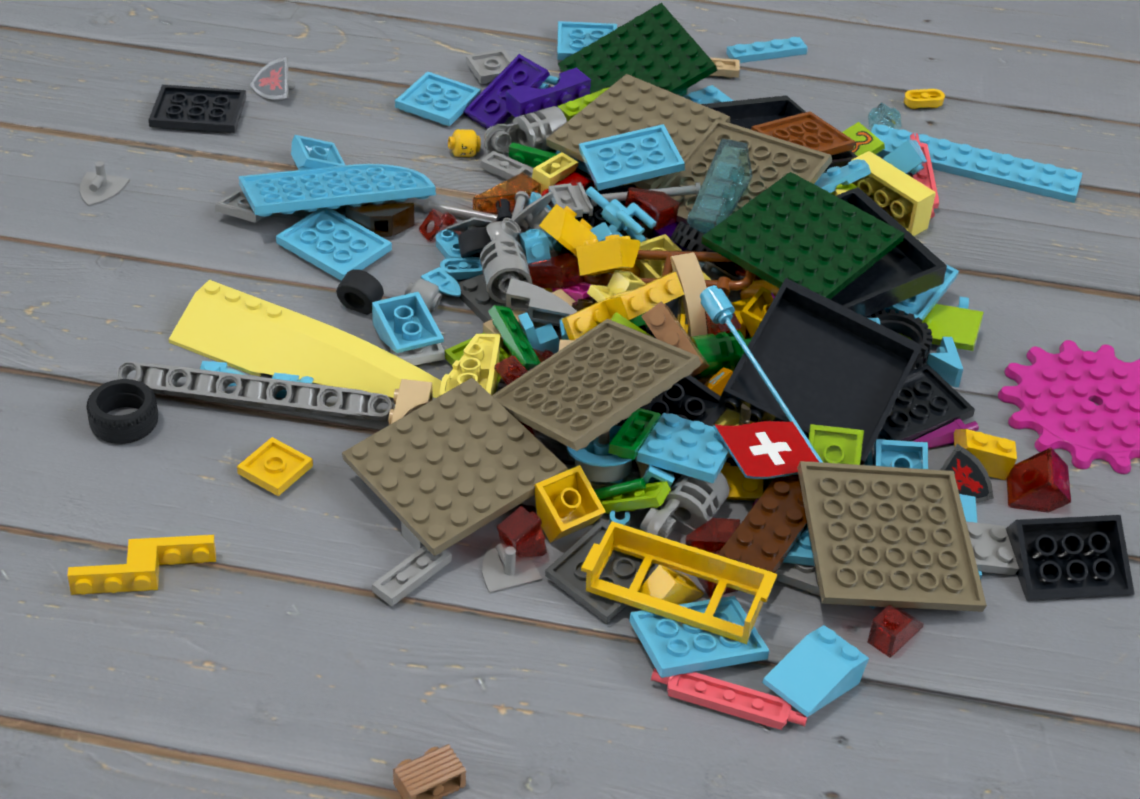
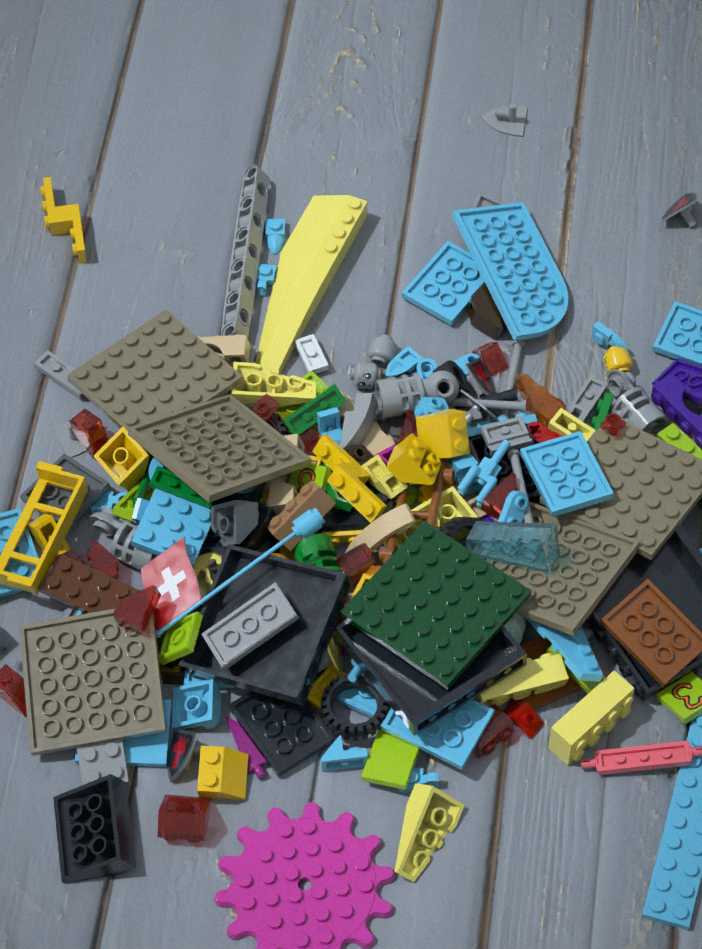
camera: 90 degrees right, 15 degrees up
black tyre [86,379,158,444] -> none
black plate [148,84,246,133] -> none
yellow plate [237,437,313,496] -> none
medium azure slope [291,135,345,170] -> none
black tyre [336,269,384,315] -> none
medium azure slope [372,292,444,353] -> none
medium azure slope [882,140,927,175] -> none
none -> clear red slope [114,585,161,635]
none -> light grey tile [202,582,299,670]
none -> dark grey slope [211,500,259,547]
none -> light grey head [350,361,381,390]
none -> light yellow wedge [394,783,465,882]
none -> medium azure plate [498,491,528,534]
none -> medium azure plate [591,321,629,351]
none -> clear red plate [600,414,626,435]

